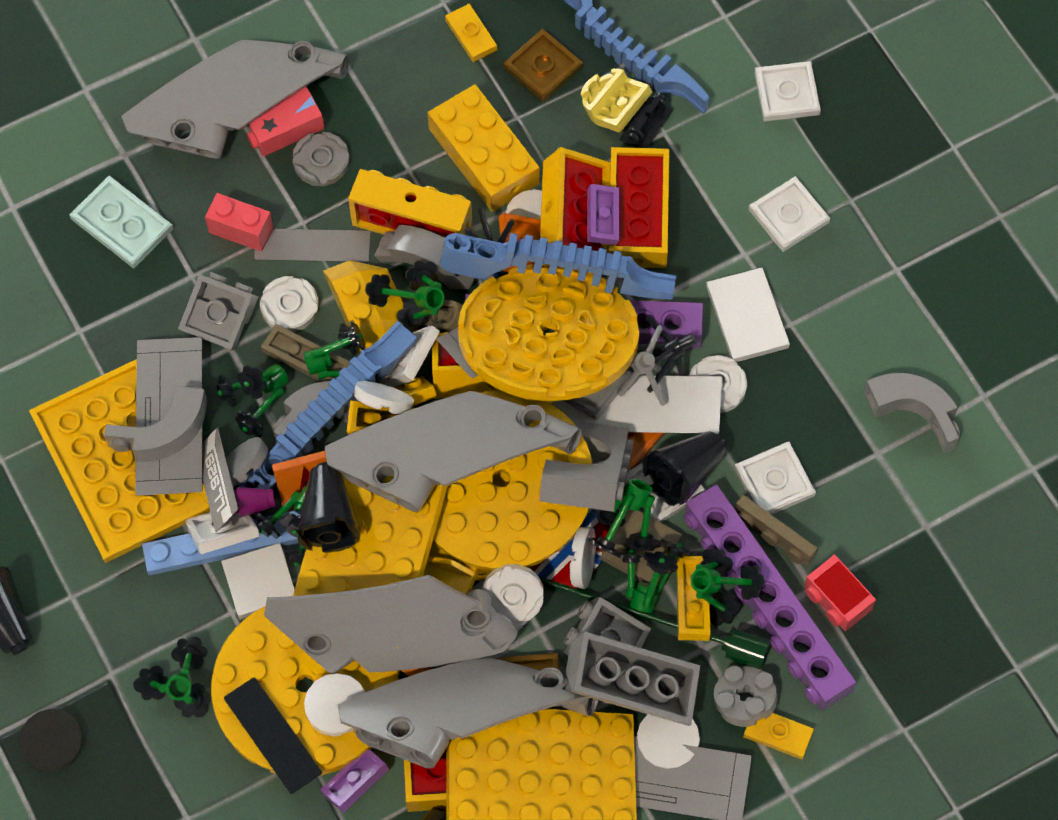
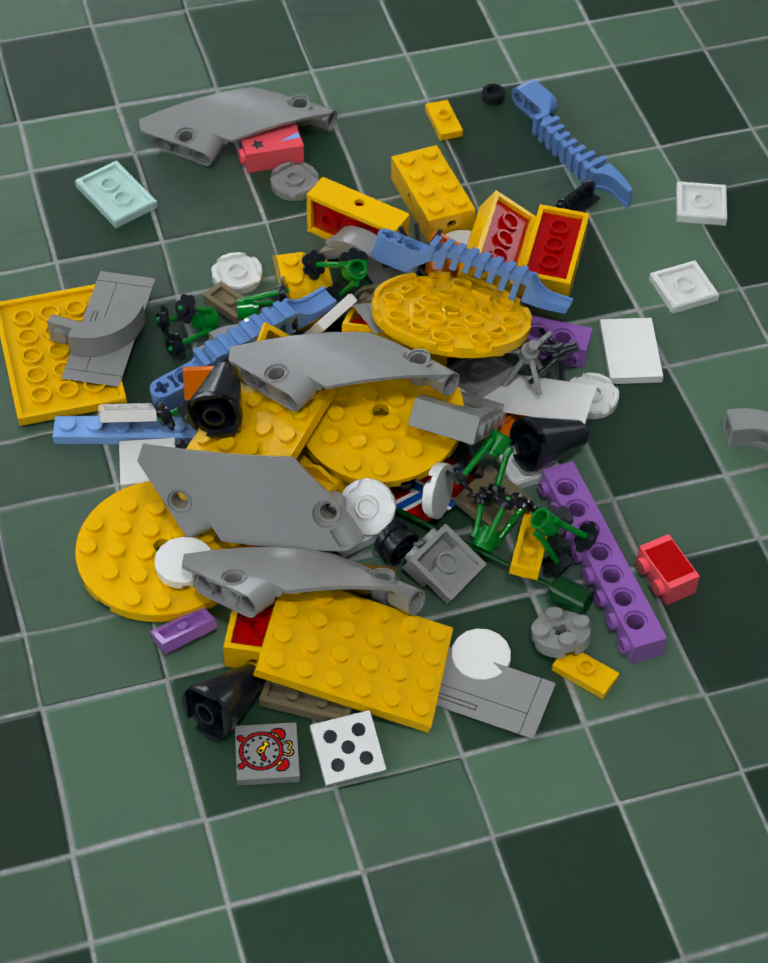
camera: 10 degrees right, 15 degrees down
black plant [133,636,211,718] -> none
light grey plate [178,272,258,351] -> none
light grey sticker [202,428,238,532] -> none
coral brick [205,193,273,252] -> none
black sticker [224,678,322,794] -> none
light grey tile [226,437,268,487] -> none
magenta cone [233,487,275,517] -> none
light grey sticker [254,229,371,262] -> none
white tile [353,381,414,414] -> none
pearl gold tile [503,28,583,103] -> none
light grey slope [566,631,700,726] -> none
light yellow slope [581,69,652,133] -> none
medium lavender plate [587,184,619,245] -> none
white tile [734,441,816,515] -> none
dark tan plate [735,495,817,568] -> none
none -> black wheel [374,520,419,566]

